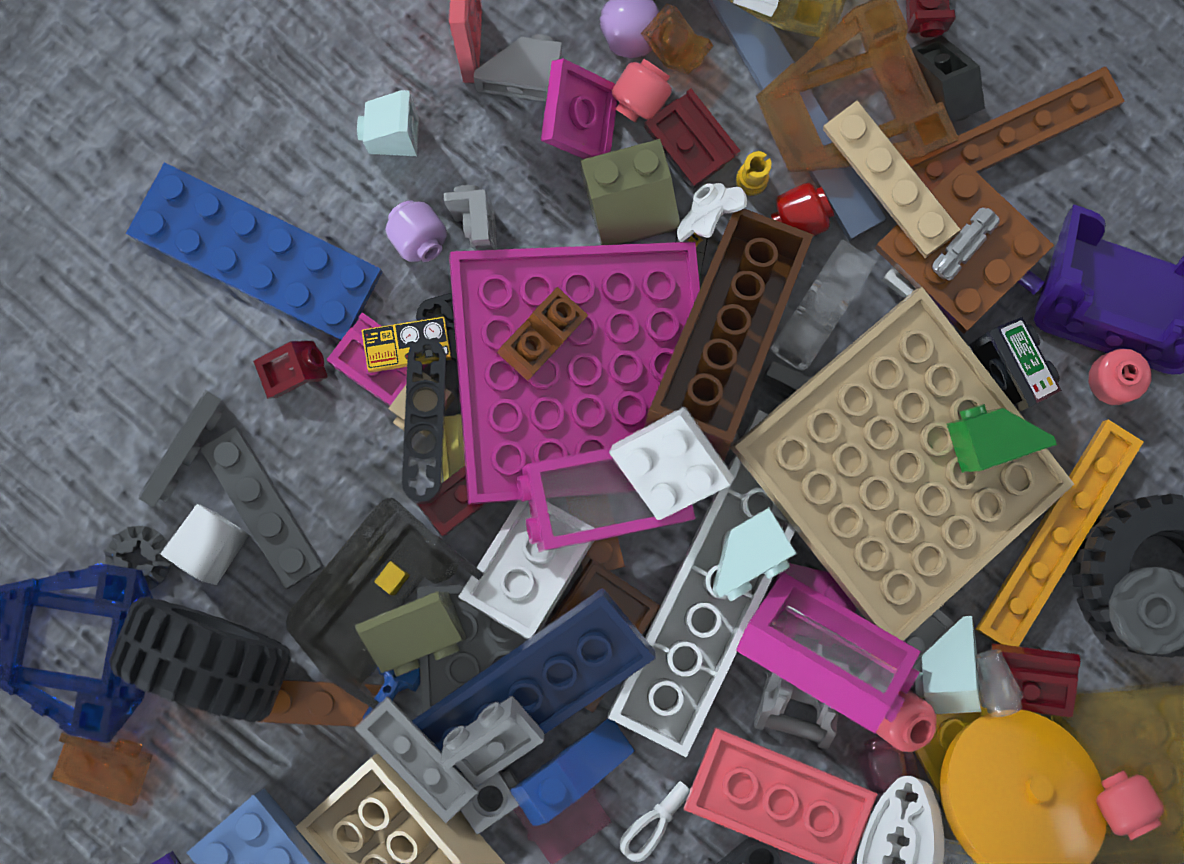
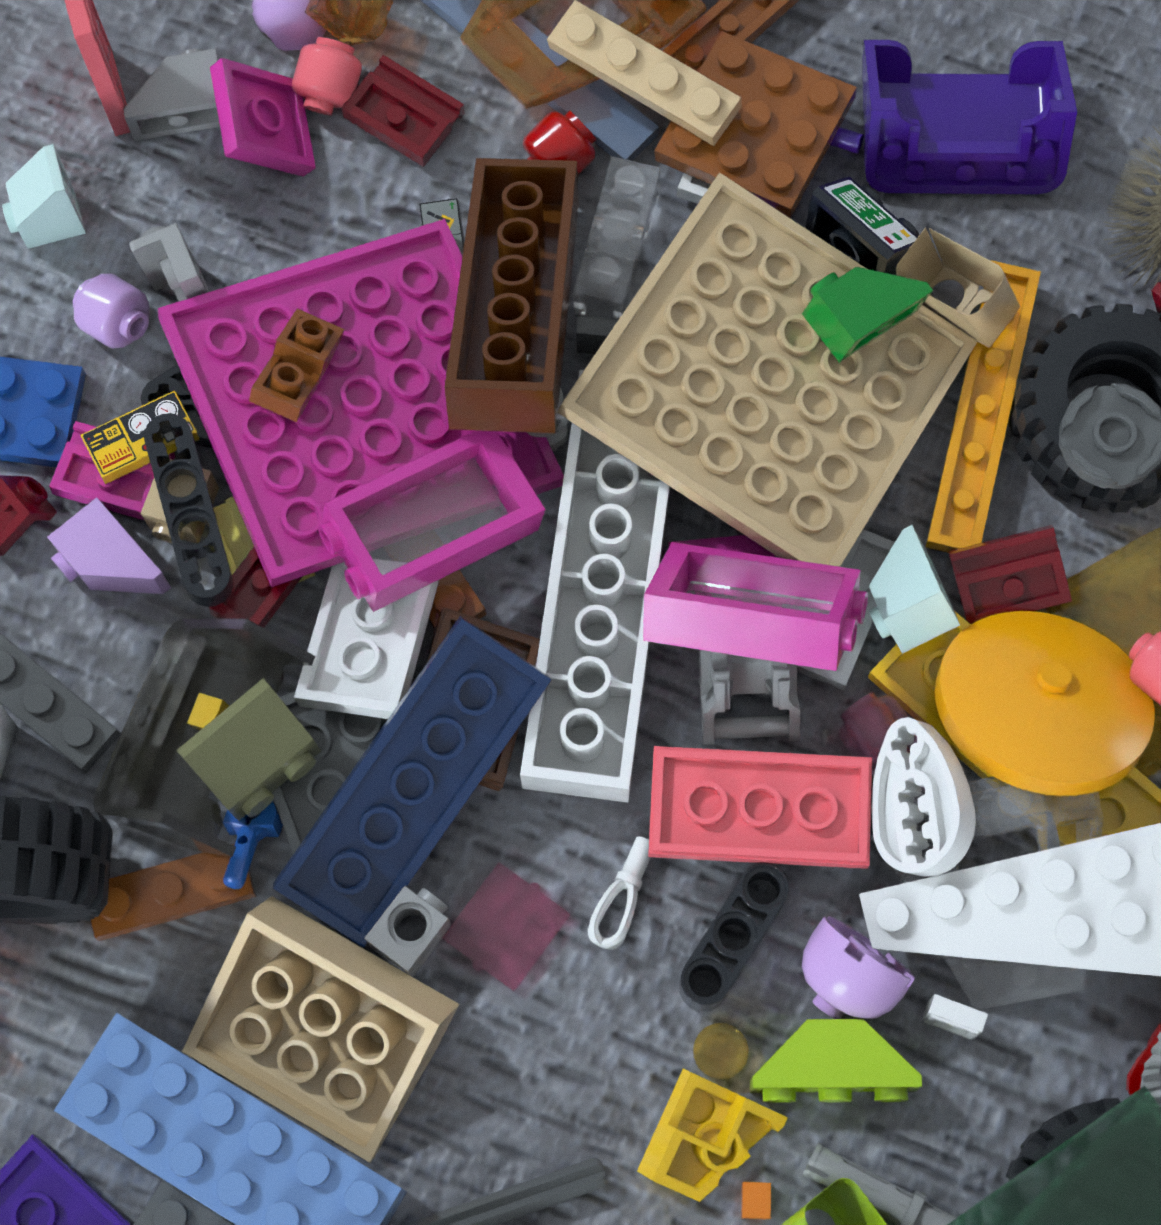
camera: 15 degrees left, 10 degrees down
light grey plate [355,696,478,823] -> none
light grey bracket [440,696,544,787] -> none
blue slope [509,718,635,826] -> none
olive slope [581,139,680,245] -> none
white plate [609,407,733,521] -> none
white plate [677,183,747,242] -> none
light aqua slope [712,508,796,601] -> none
yellow pin [736,151,772,196] -> none
coral head [876,690,937,752] -> none
light grey axle [932,208,1000,280] -> none
clear cone [976,649,1024,717] -> none
coral head [1088,349,1151,405] -> none
none -> lavender slope [47,497,171,594]
none -> tan piece [896,227,1020,348]

